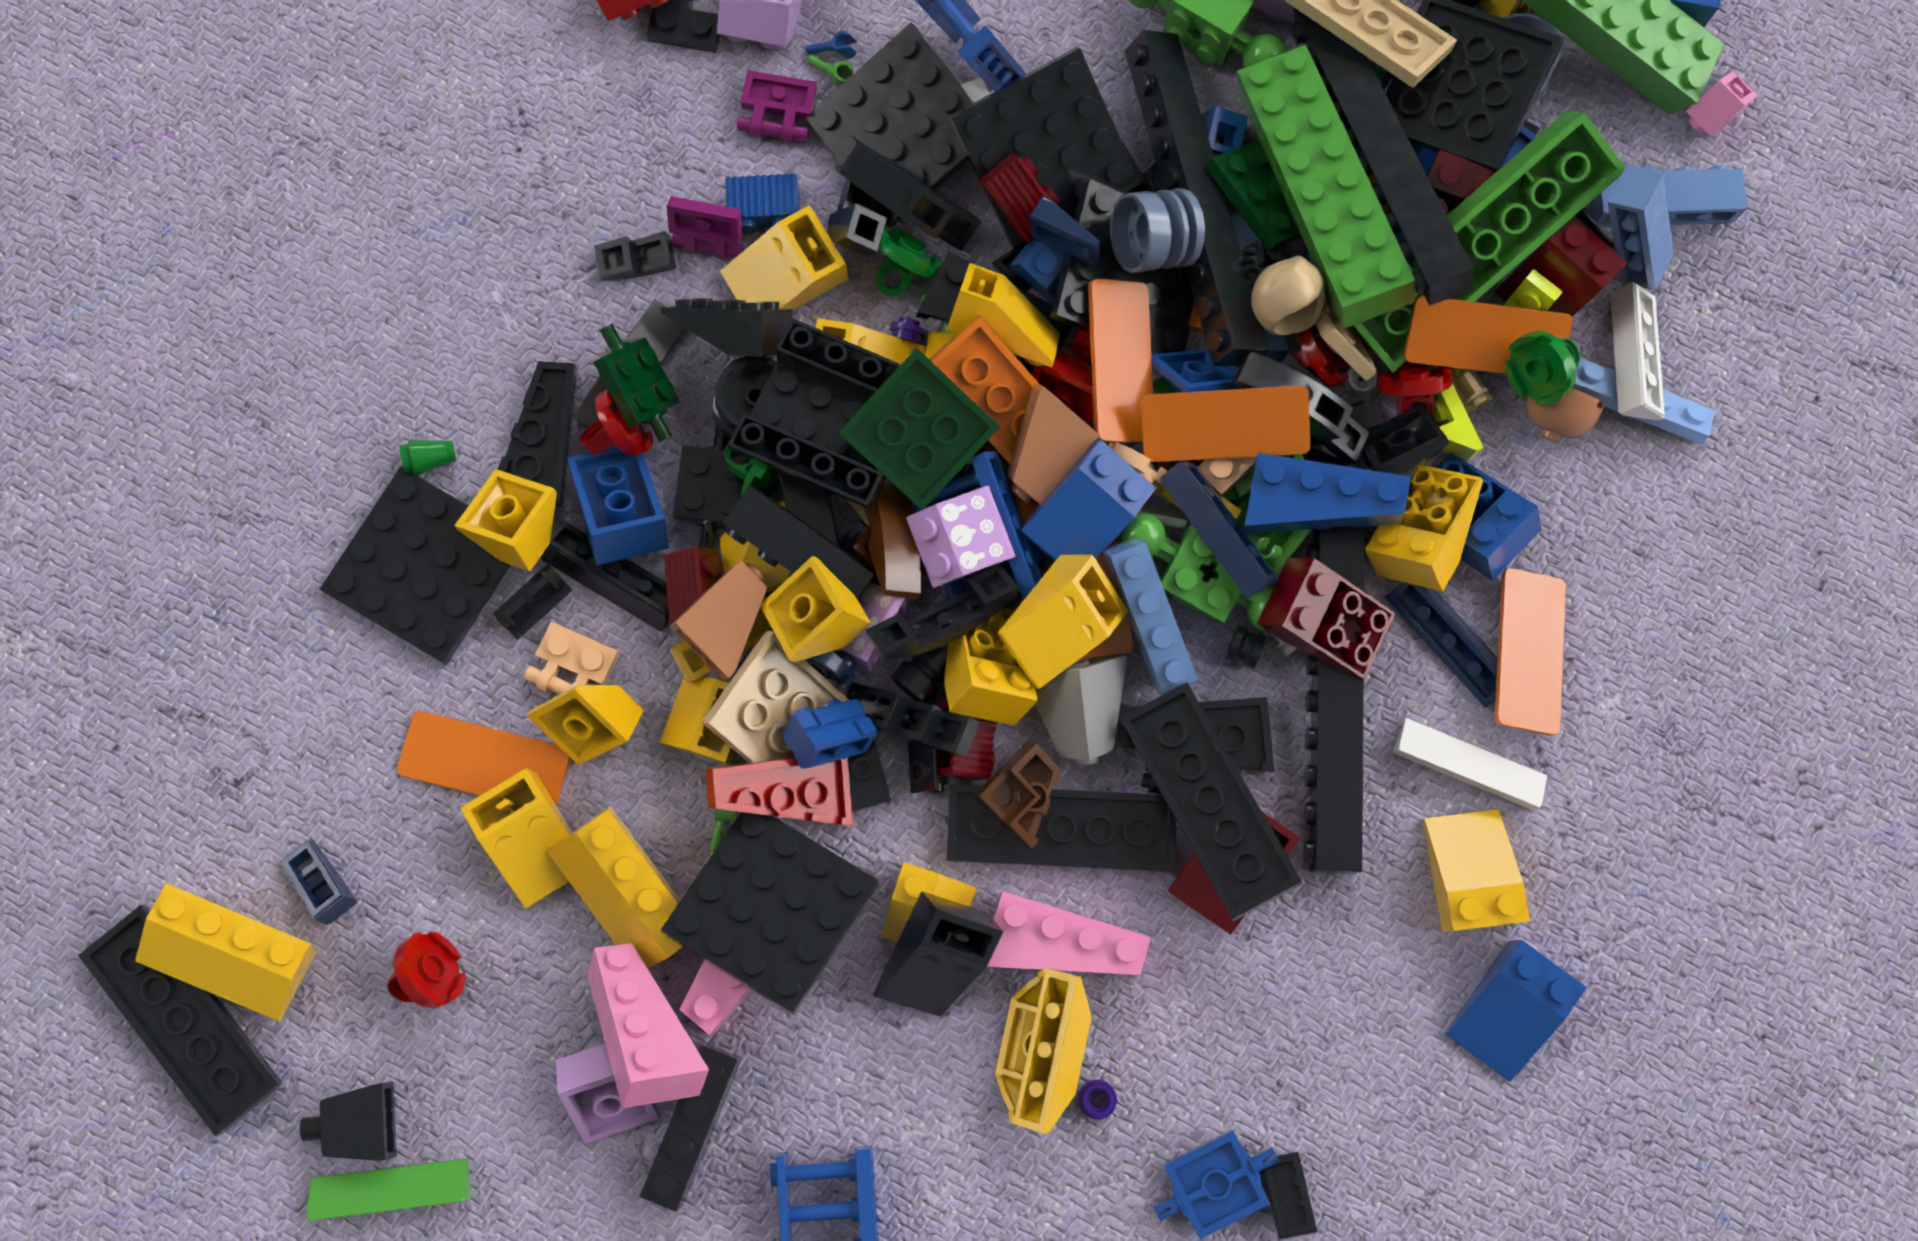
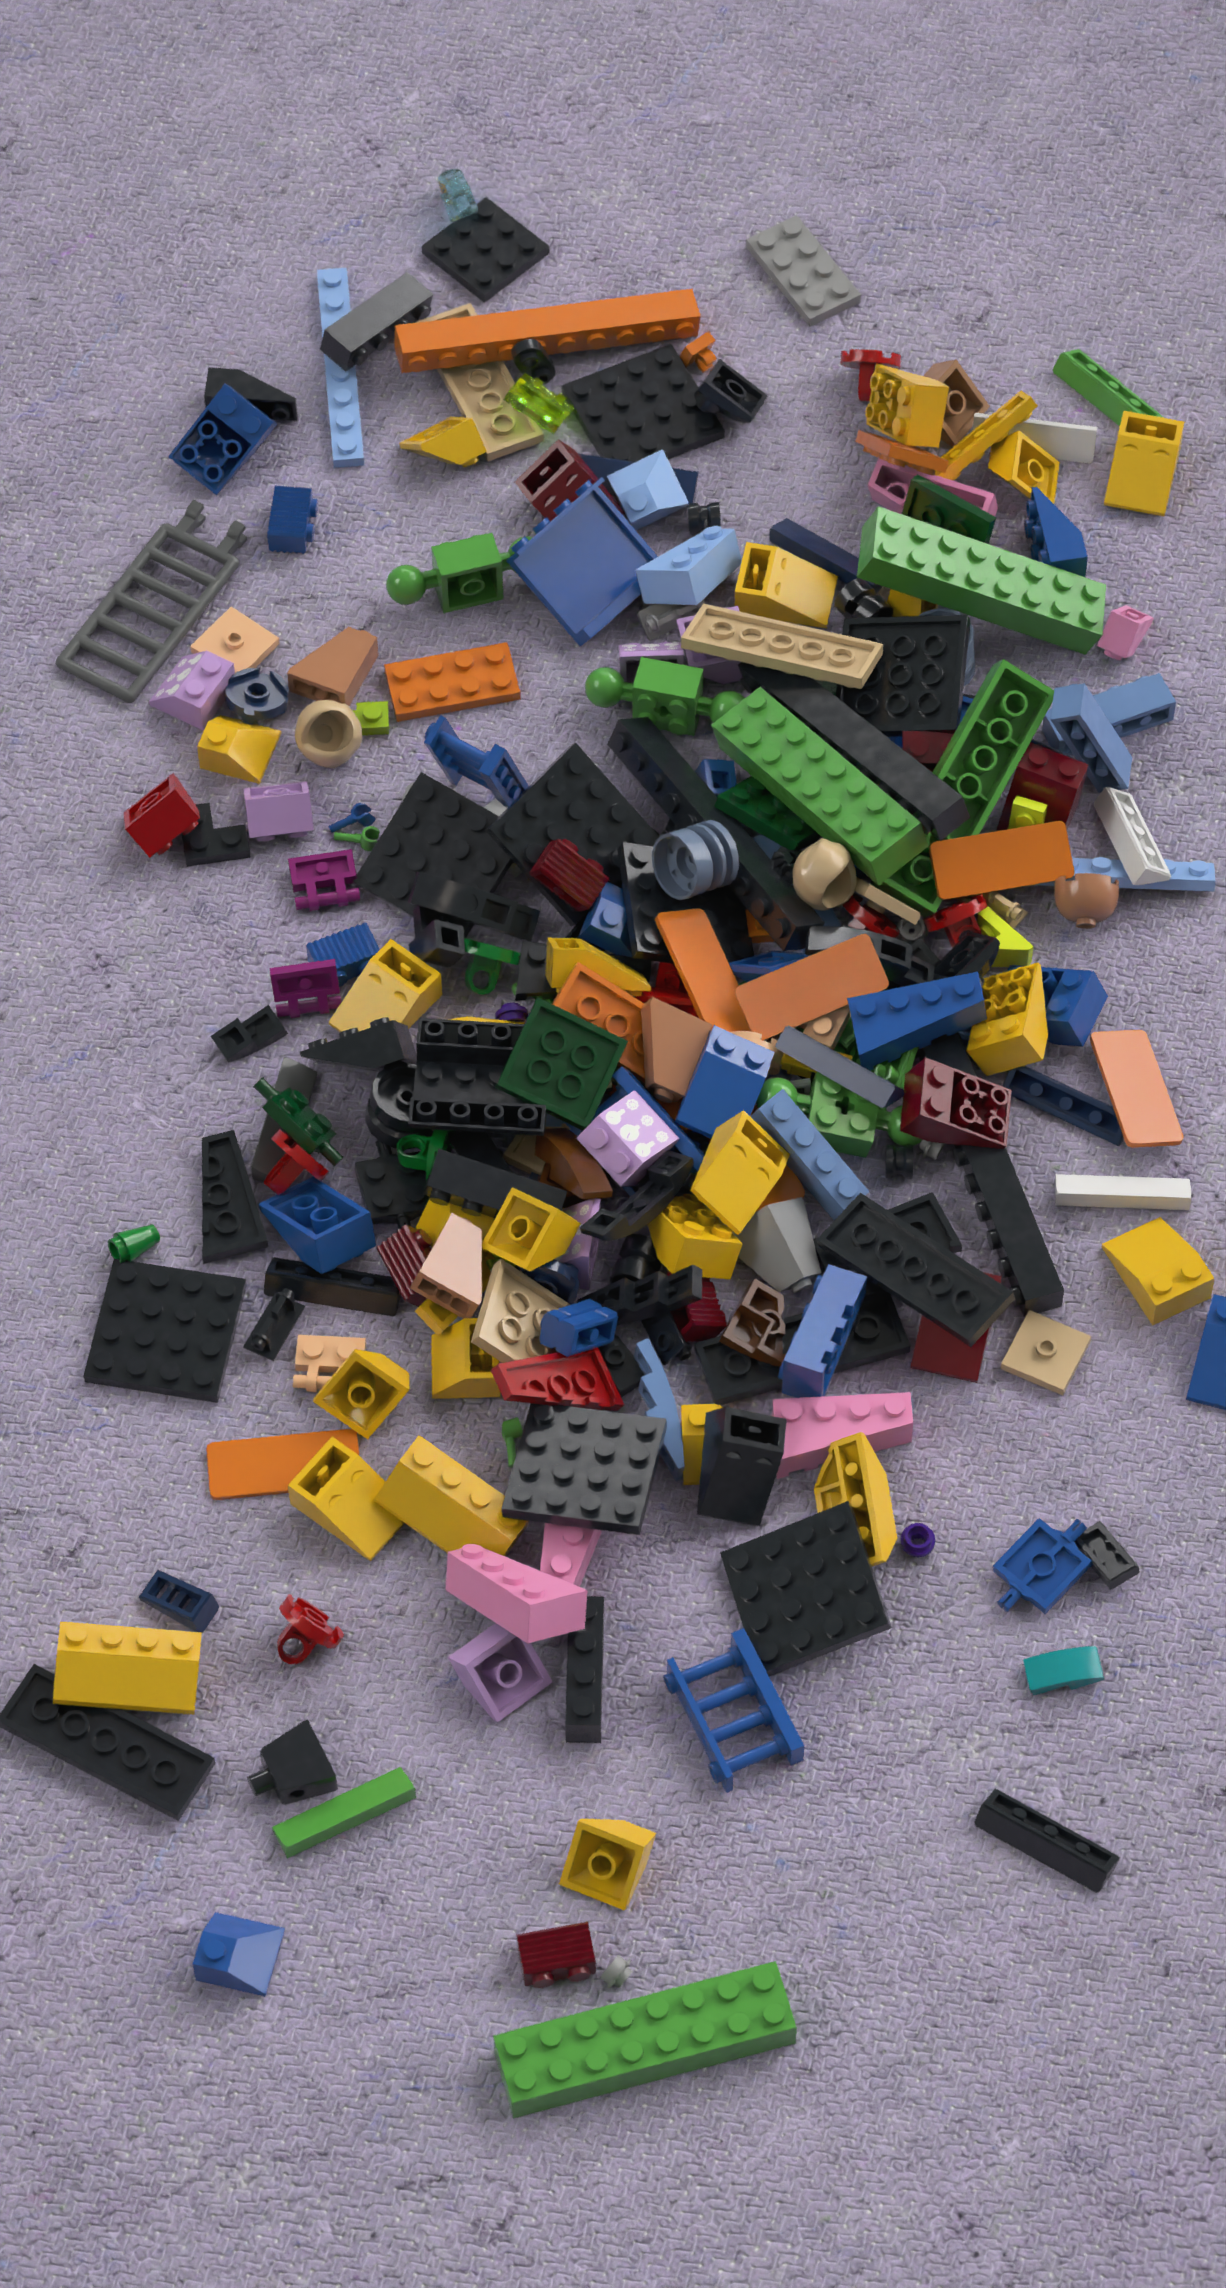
camera: 20 degrees left, 20 degrees down
yellow slope [454,469,557,572] -> none
dark blue slope [1030,196,1100,266] -> none
green tile [1505,330,1580,406] -> none
none -> medium blue slope [634,1338,685,1481]
none -> black plate [720,1501,892,1677]
none -> wedge [778,1264,867,1398]
none -> tan plate [1001,1310,1091,1396]

